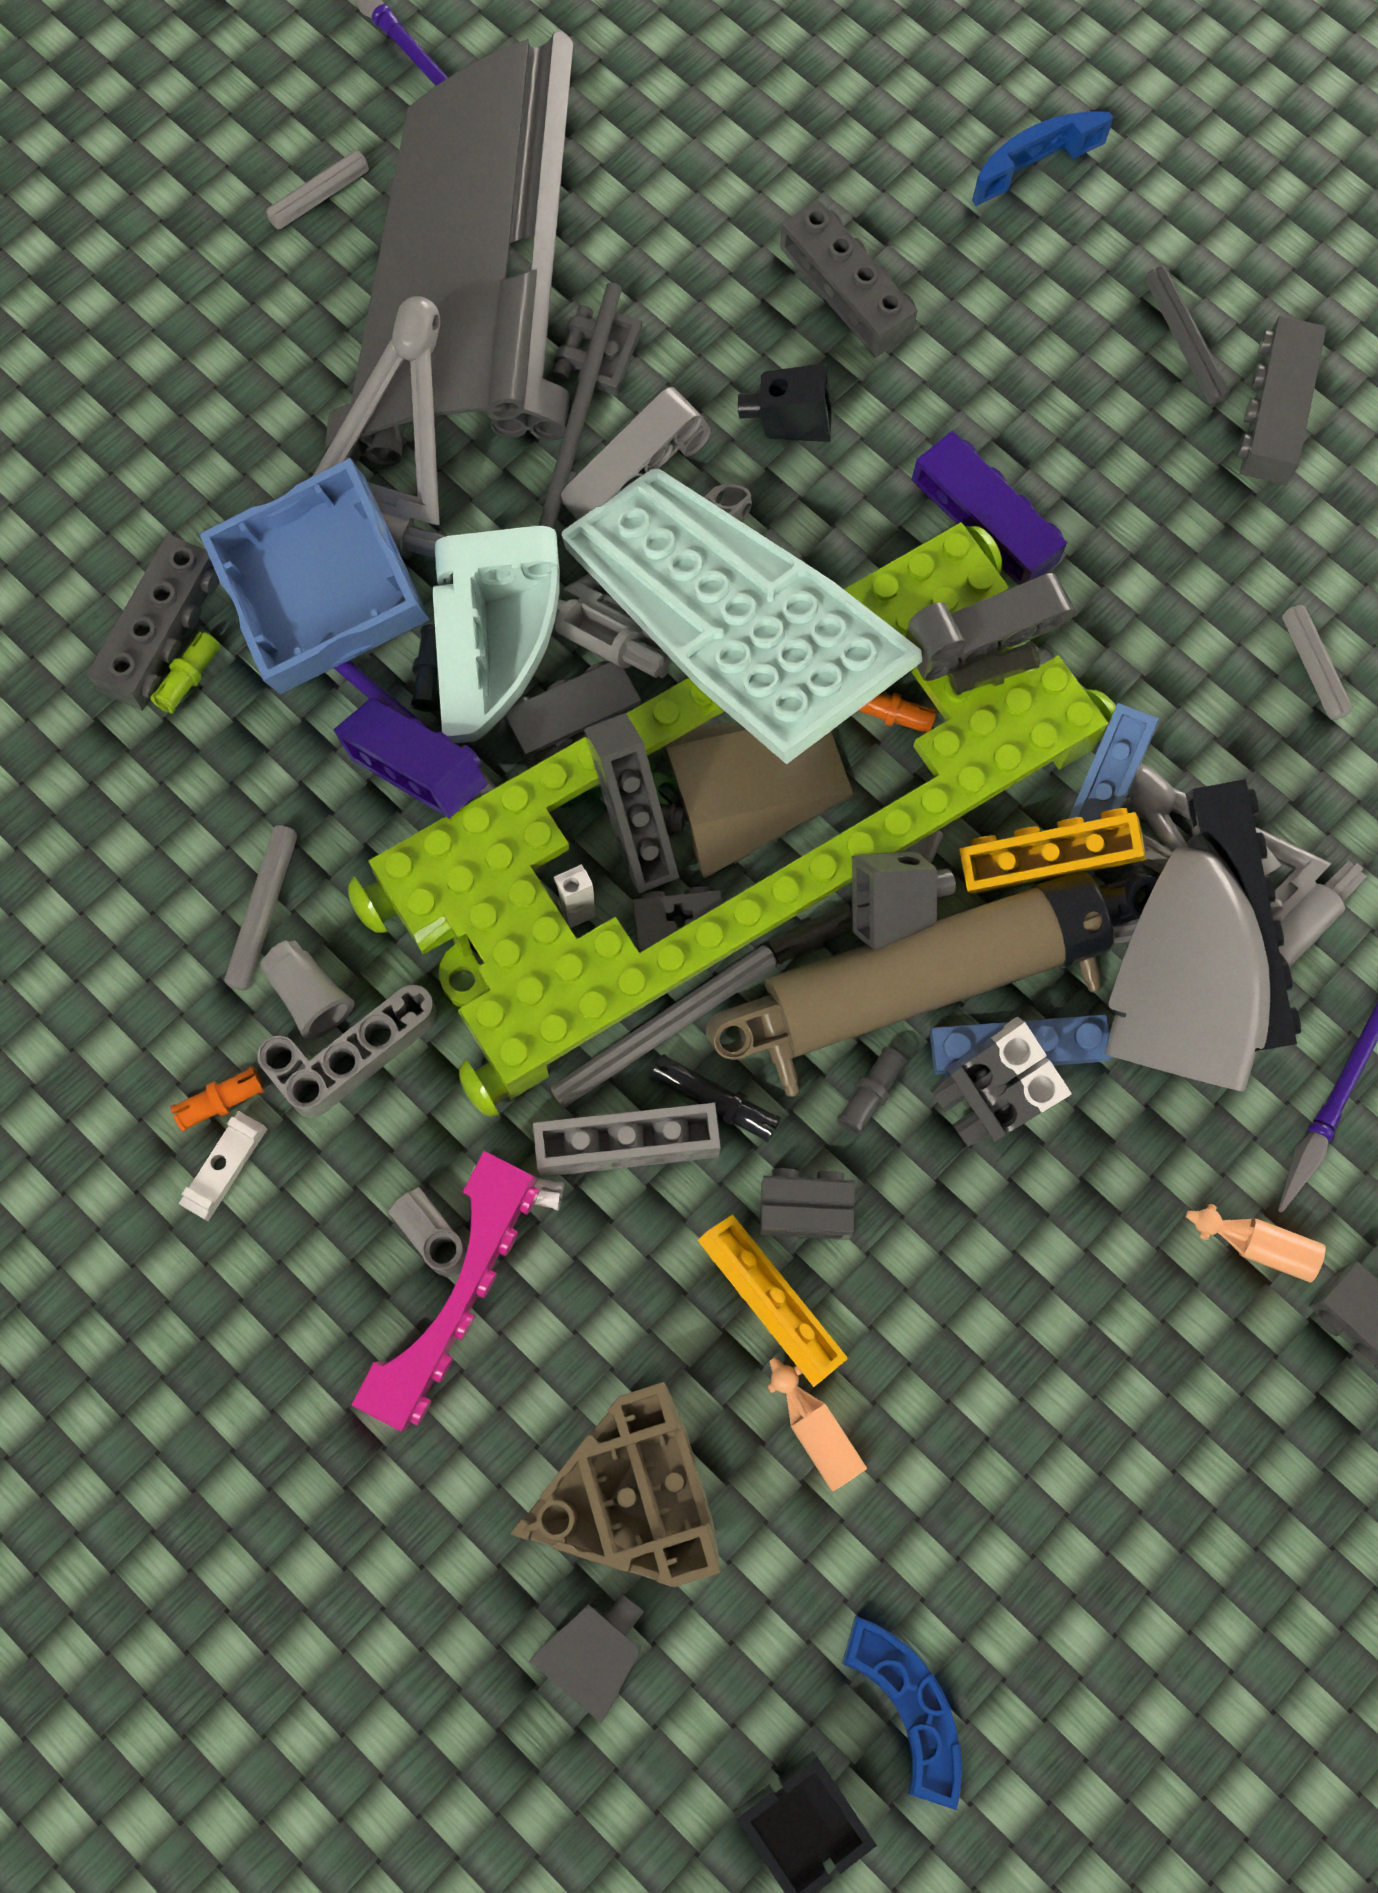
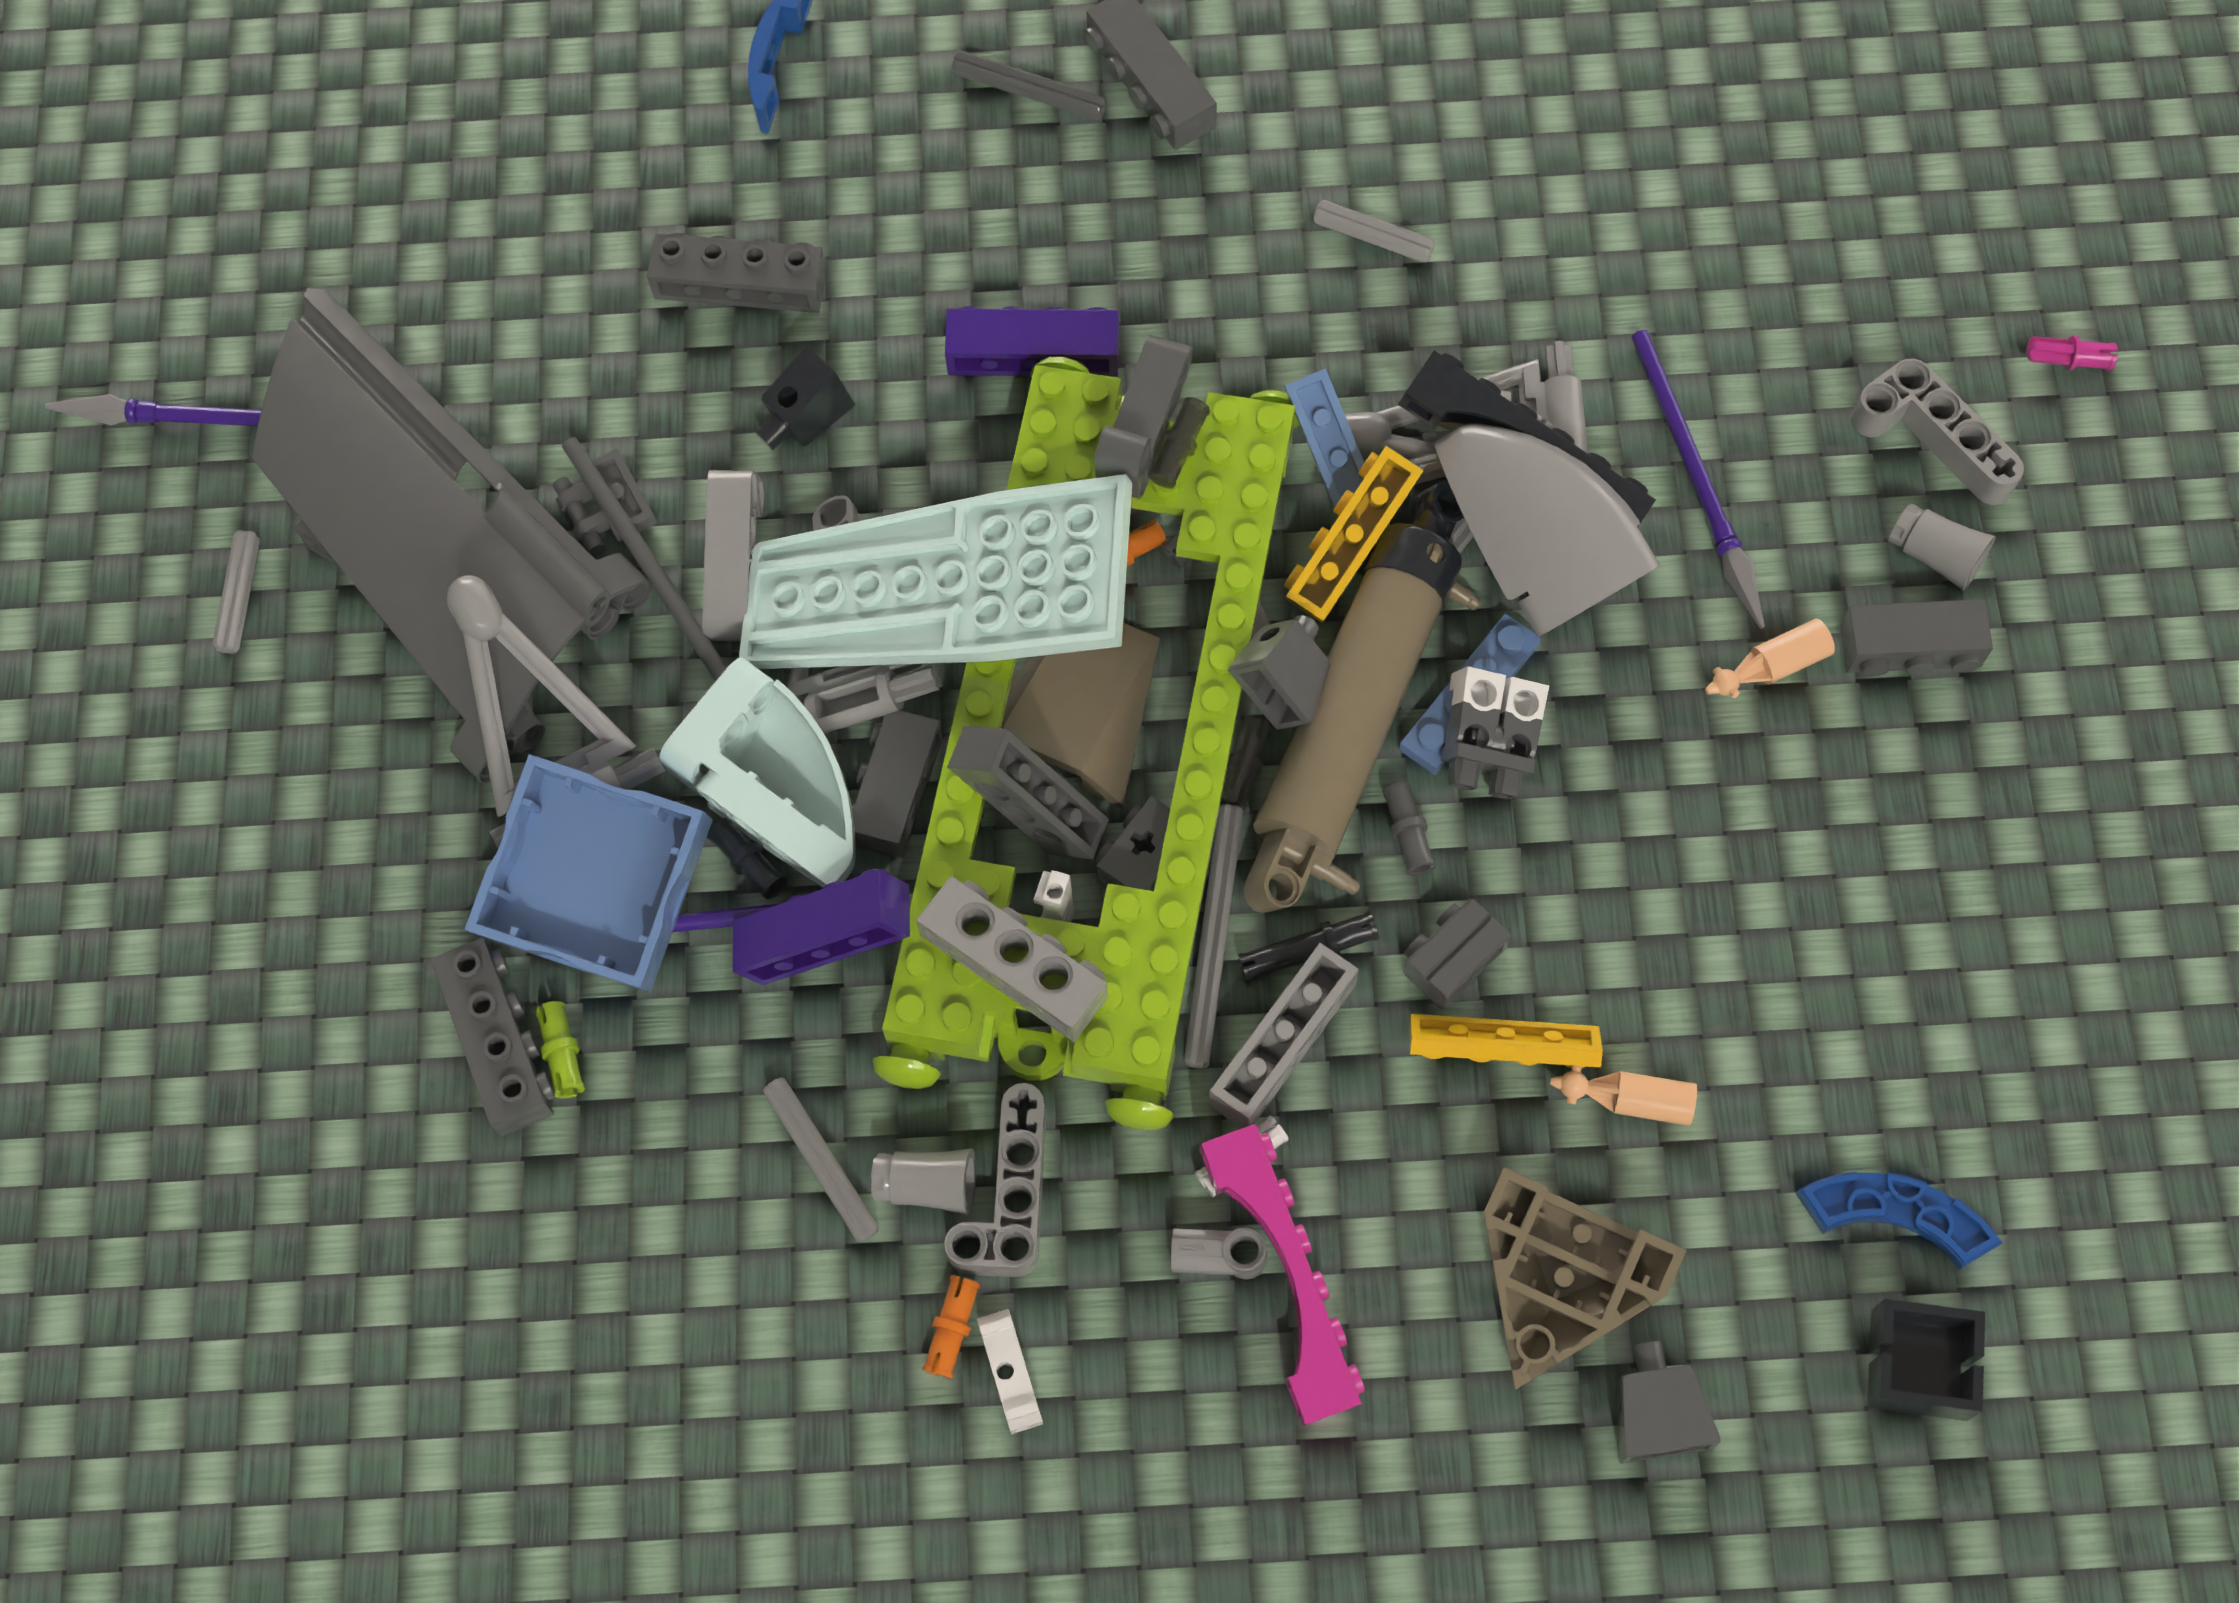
camera: 40 degrees left, 5 degrees down
none -> light grey brick [916,876,1108,1042]

